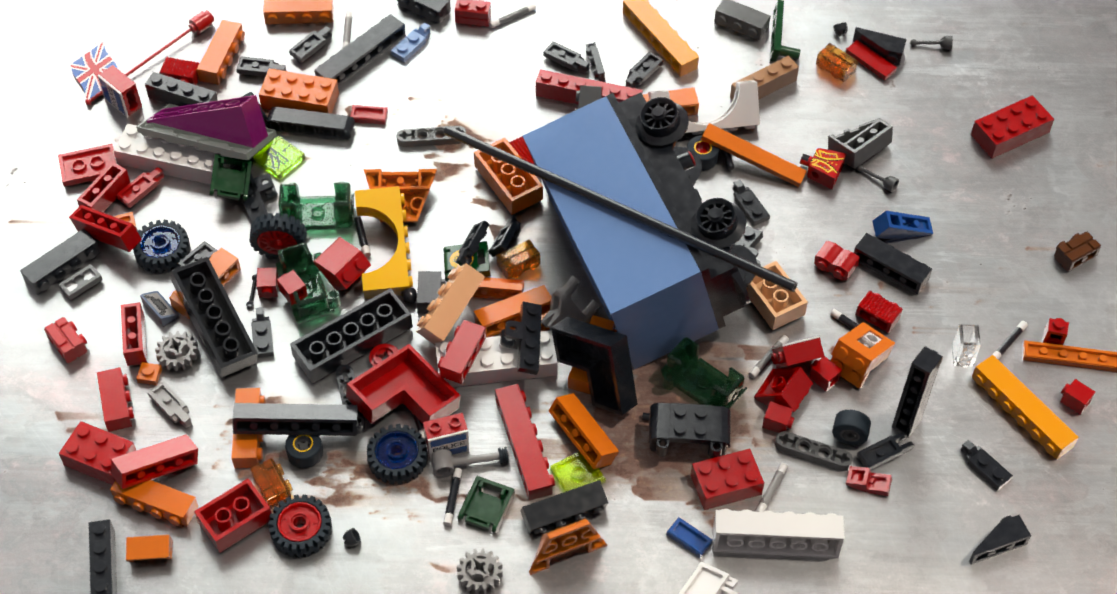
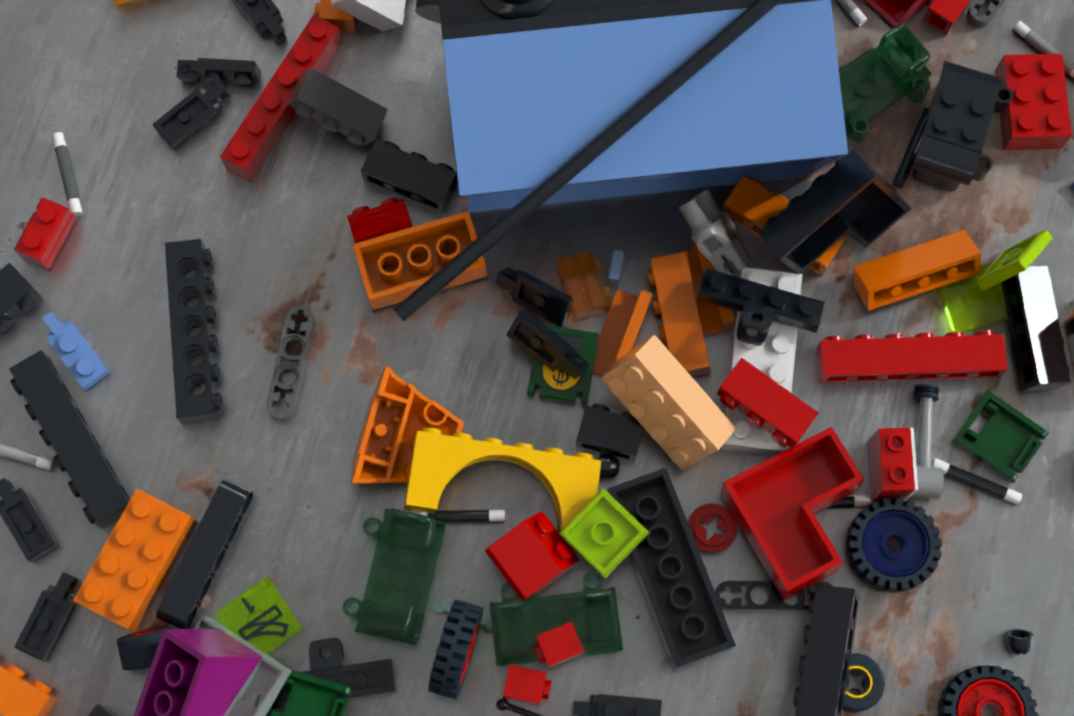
camera: 75 degrees left, 20 degrees up
tile [350,105,388,125] -> none
none -> black brick [165,239,223,425]
none -> lime tile [559,488,649,579]
none -> sand blue tile [606,250,625,289]
none -> lime tile [977,230,1053,291]

